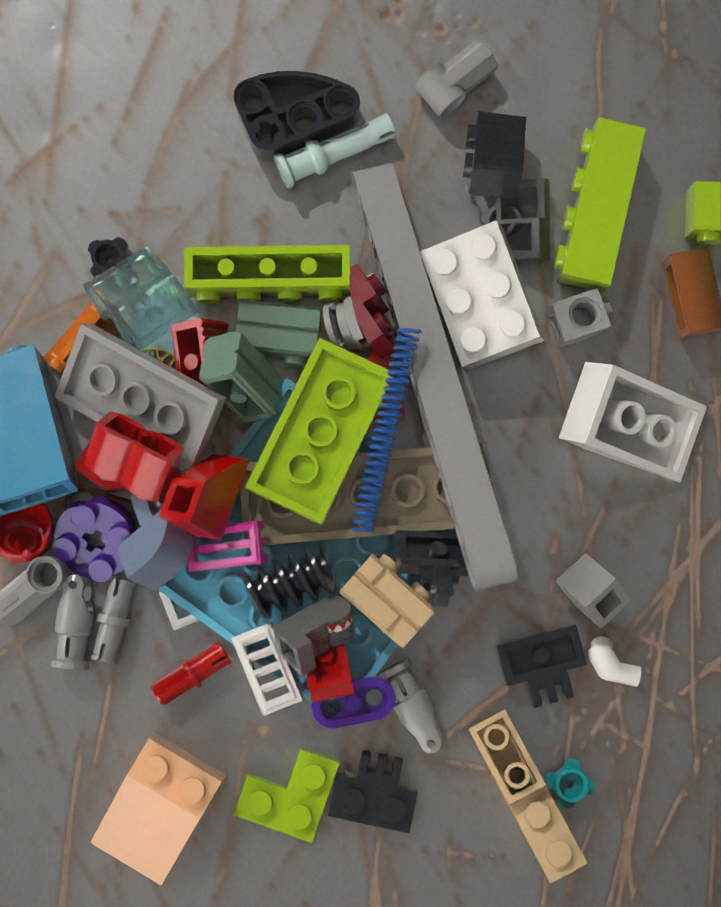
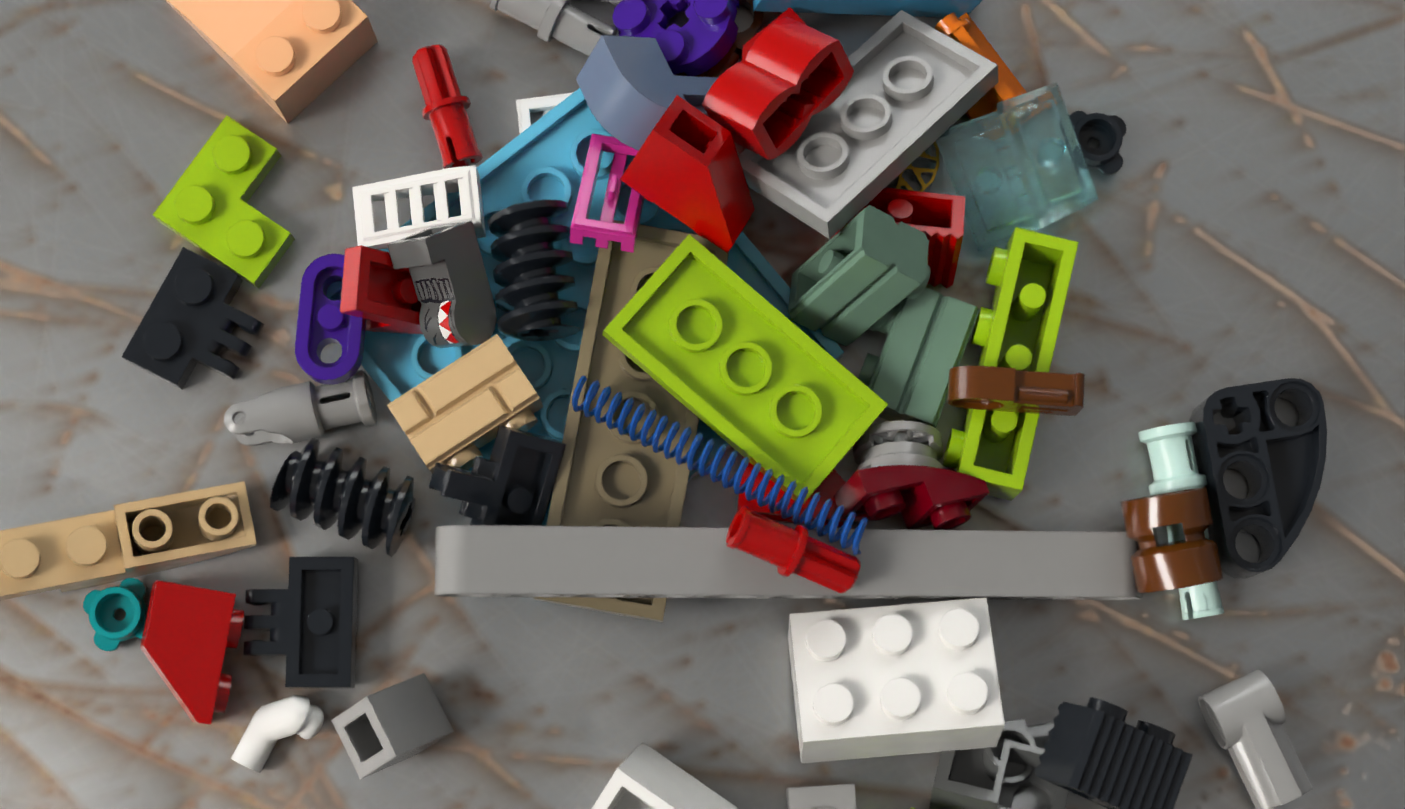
camera: 105 degrees right, 5 degrees down
none -> red slope [140,580,244,725]
none -> black piece [270,438,416,557]
none -> red axle [726,506,861,593]
none -> reddish brown piece [947,366,1085,416]
none -> reddish brown wheel [1120,487,1223,593]

